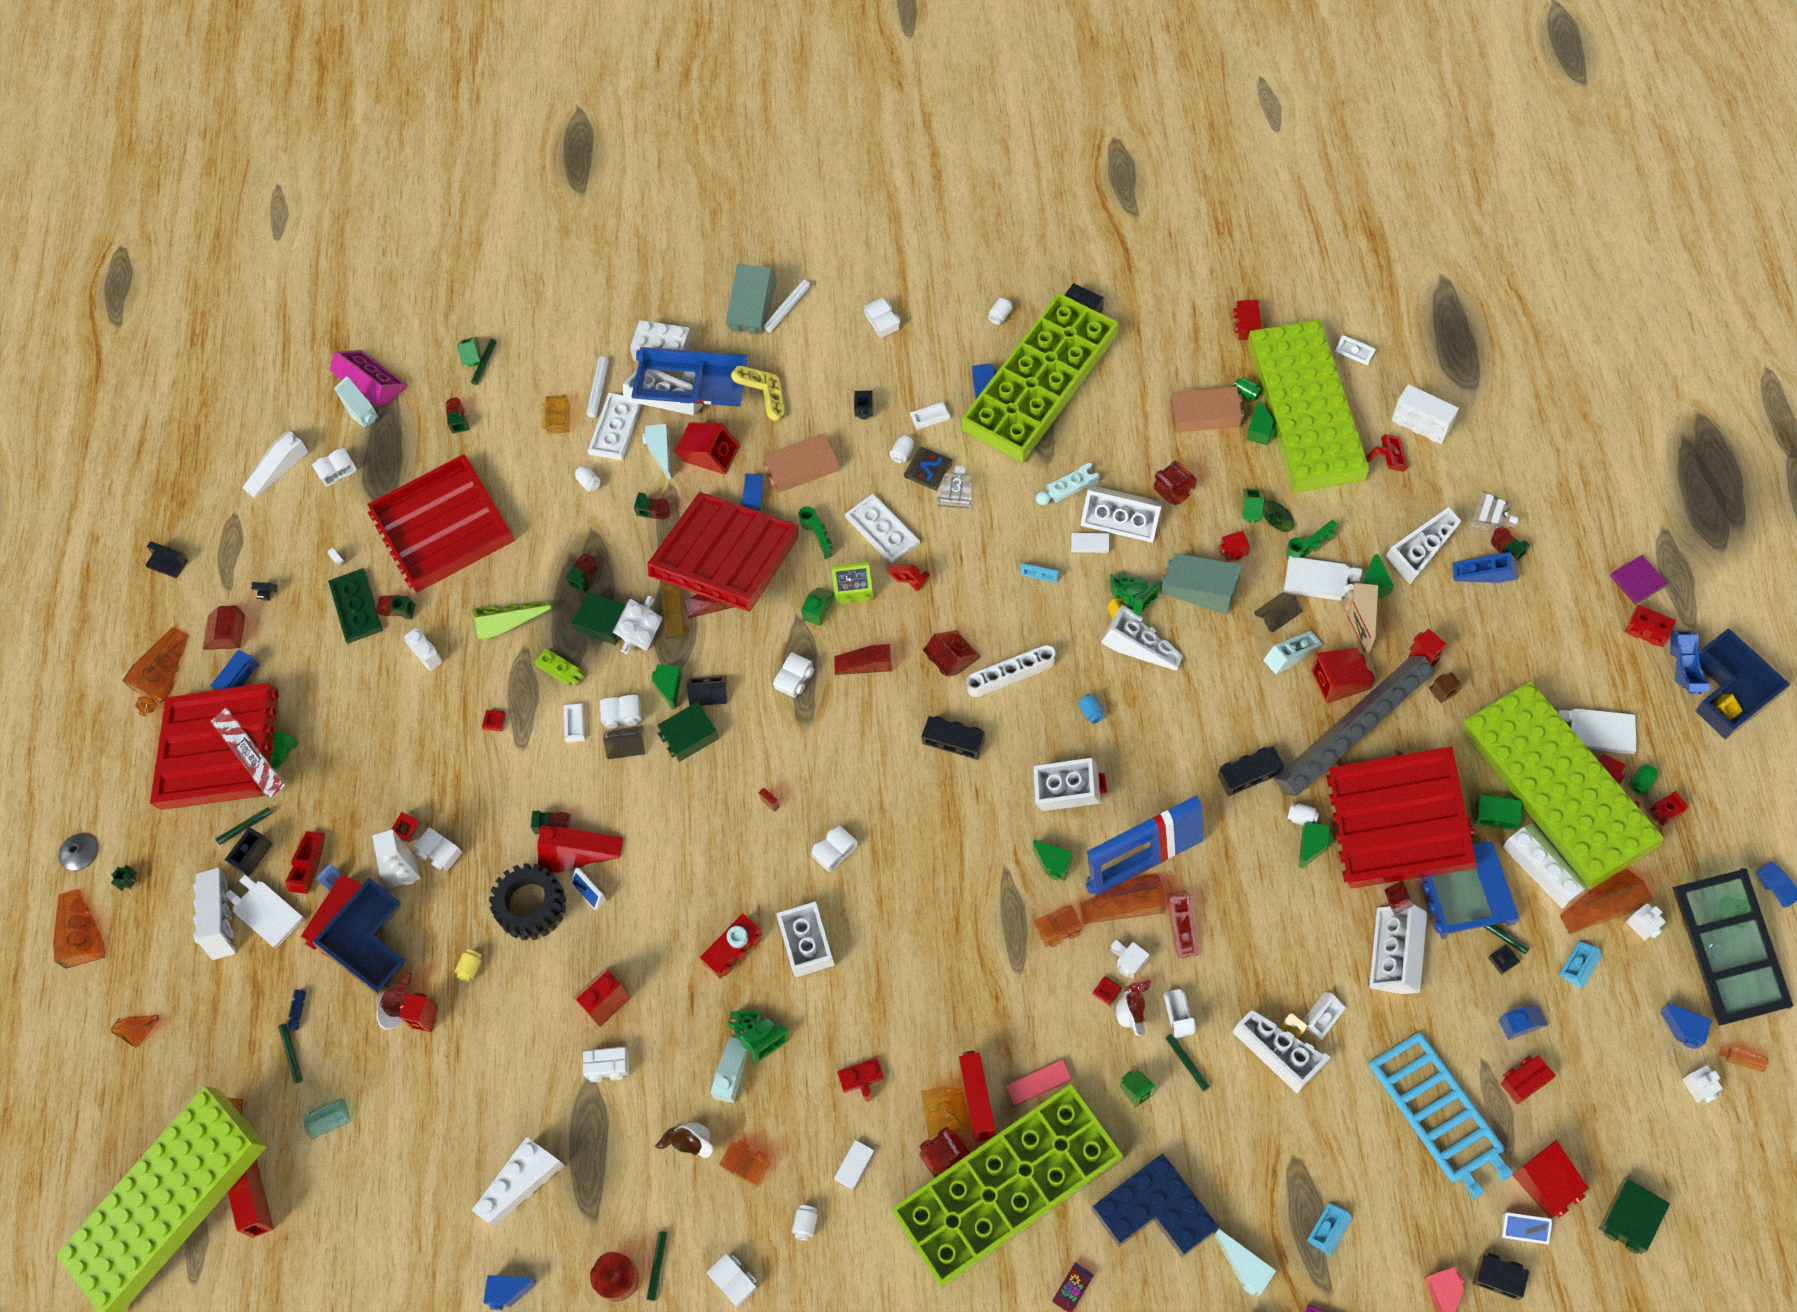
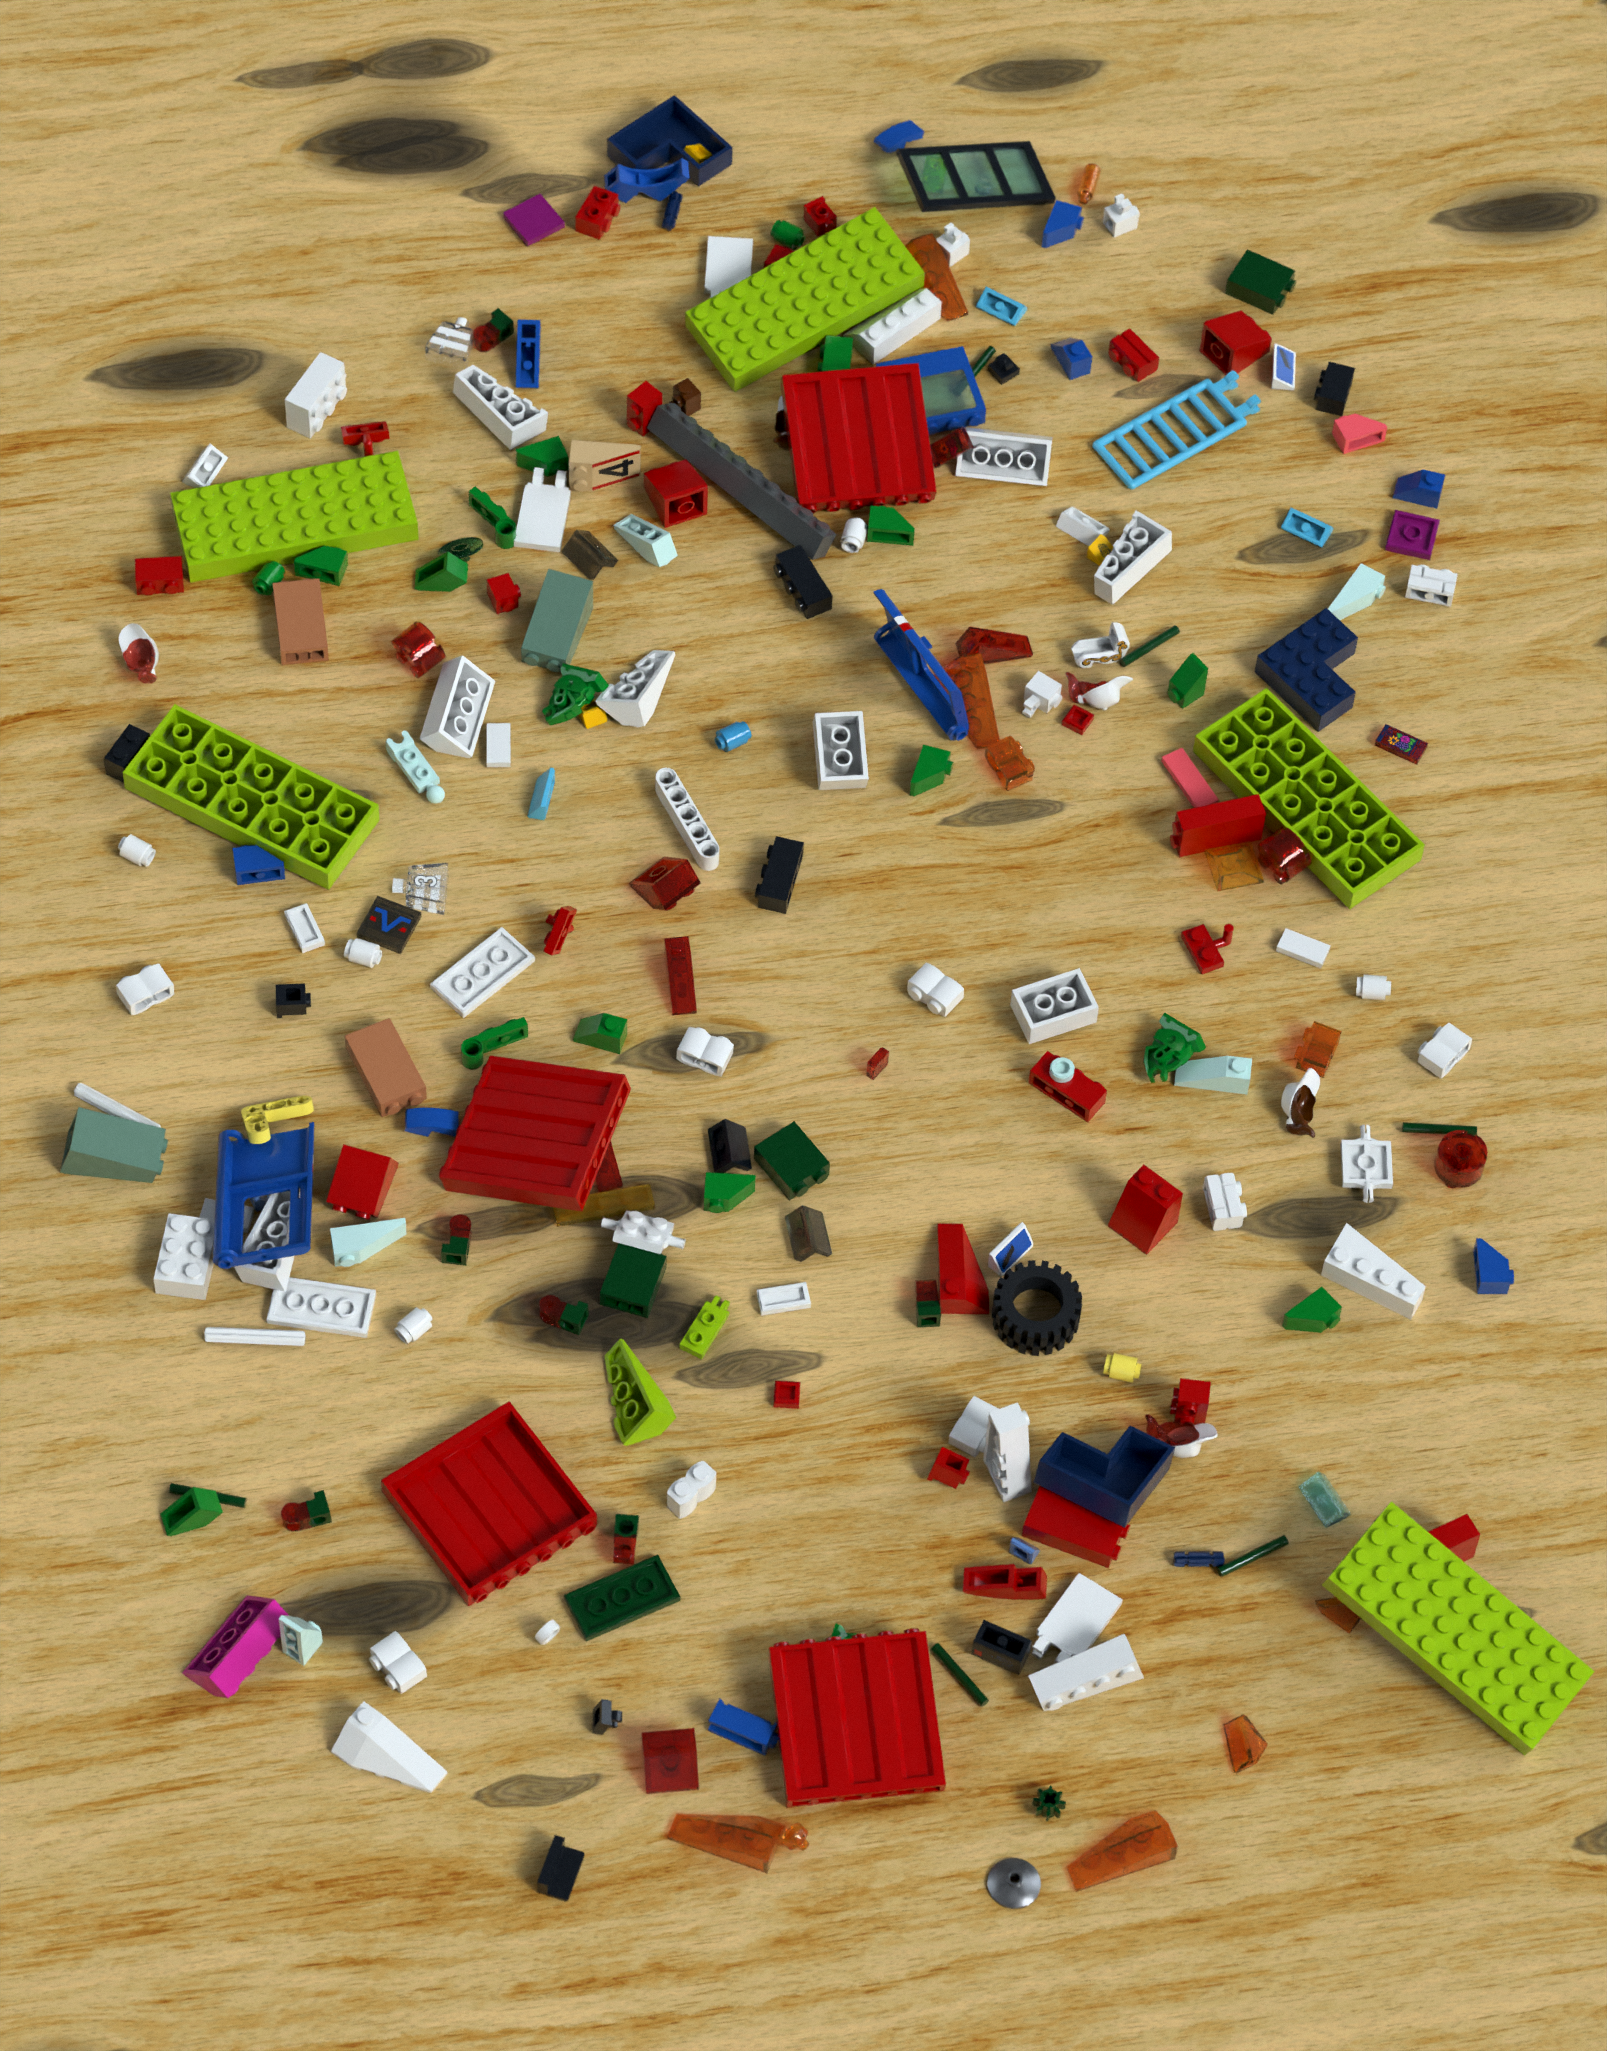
camera: 105 degrees left, 5 degrees down
clear tile [211,708,285,798] -> none
clear yellow brick [542,394,570,434] -> none
white brick [600,695,642,729] -> none
slope [831,562,874,604] -> none
none -> clear red hair [119,623,159,684]
none -> dark blue axle [662,191,683,231]
none -> green slope [1282,1286,1342,1333]
none -> white plate [1340,1125,1393,1203]

